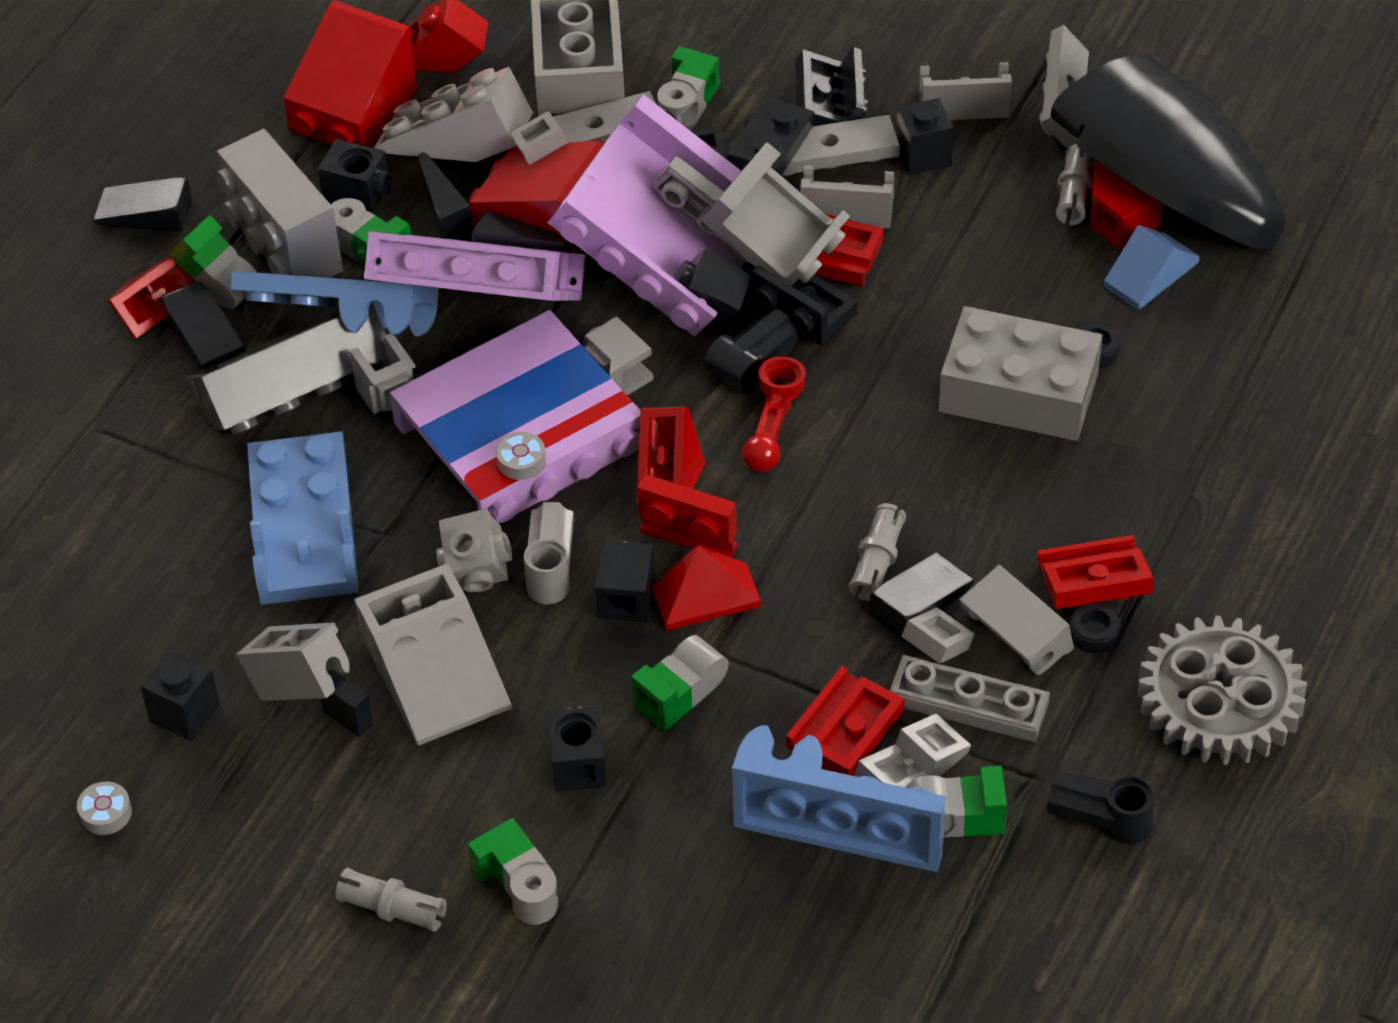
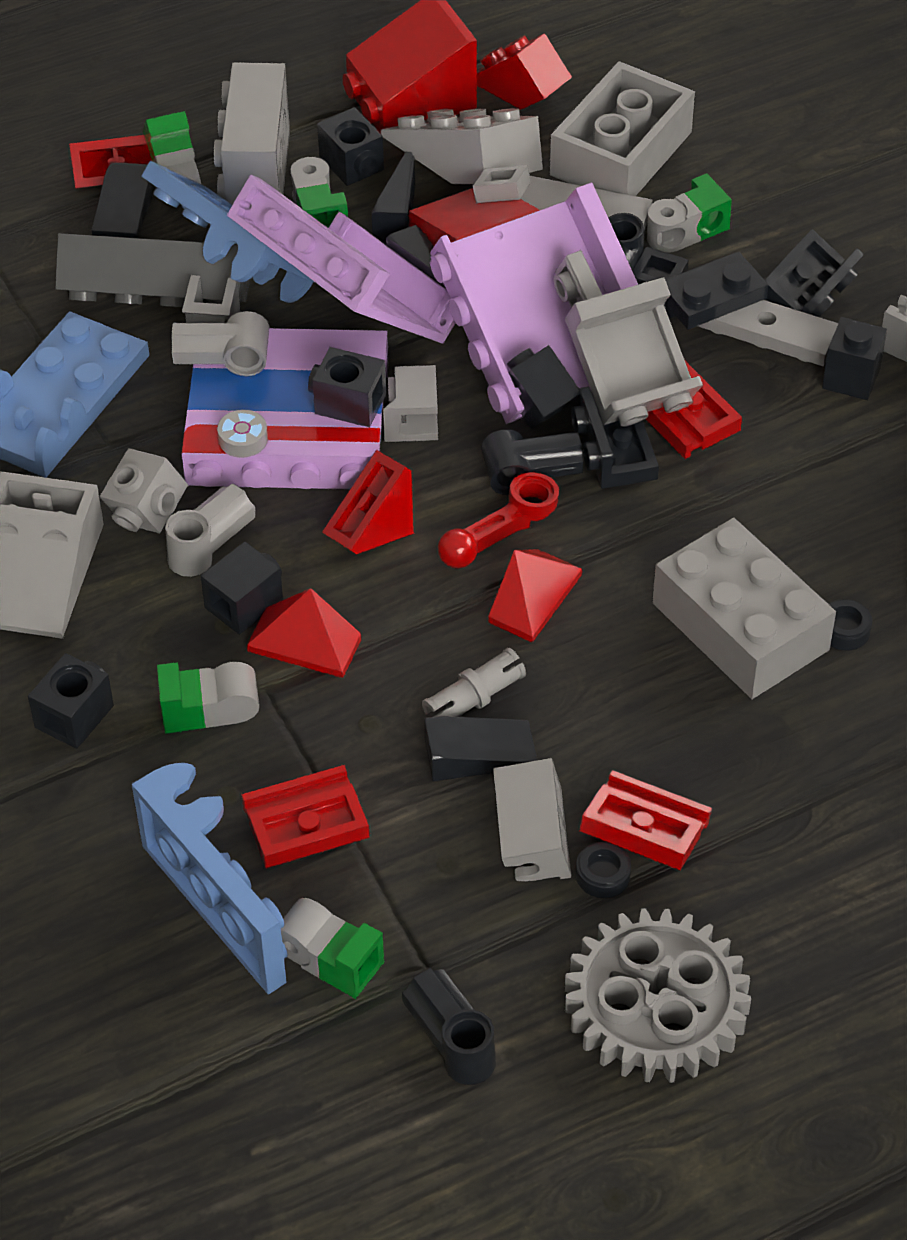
camera: 35 degrees right, 0 degrees up
slope [93,178,192,231] -> none
red plate [637,474,737,558] -> none
light grey hinge [800,166,894,228] -> none
light grey slope [854,713,971,787] -> none
light grey tile [890,655,1050,742] -> none
light grey tile [901,607,975,664] -> none
none -> light grey piece [172,311,269,376]
none -> black brick [308,347,386,428]
none -> red slope [488,549,582,643]

